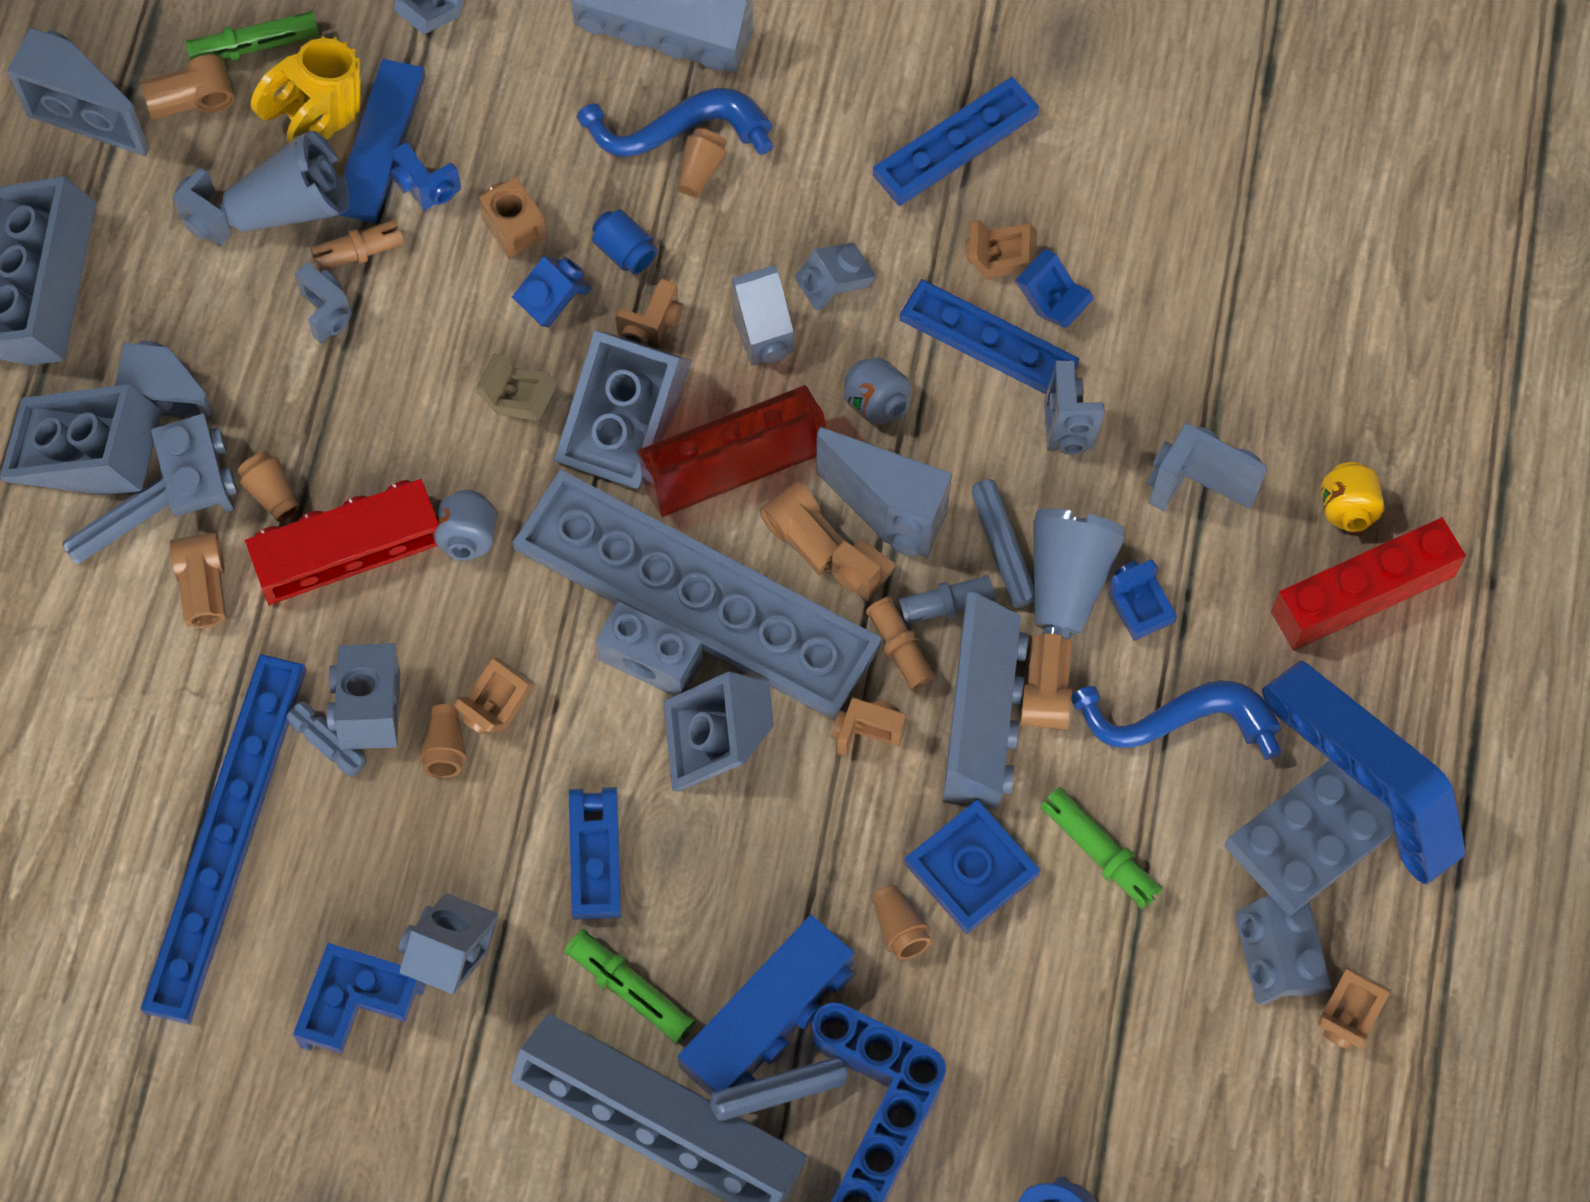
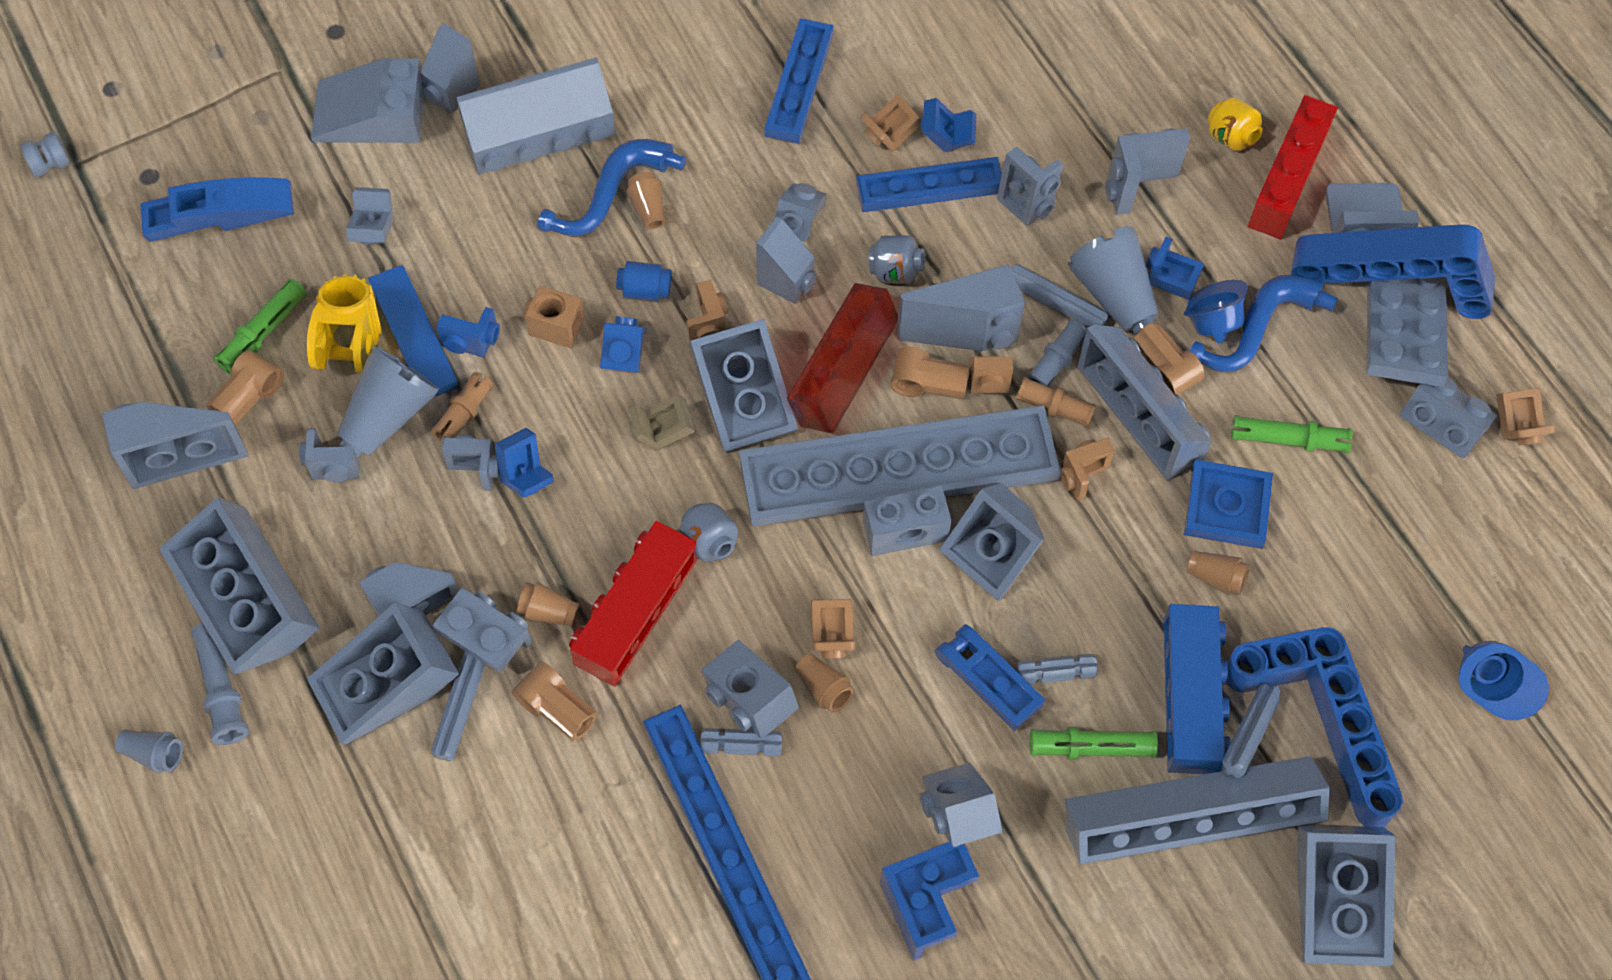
camera: 40 degrees left, 5 degrees down
none -> blue bracket [494,428,554,497]
none -> sand blue axle [1017,653,1098,684]
none -> blue piece [1184,280,1248,344]
none -> sand blue bracket [1325,183,1419,233]

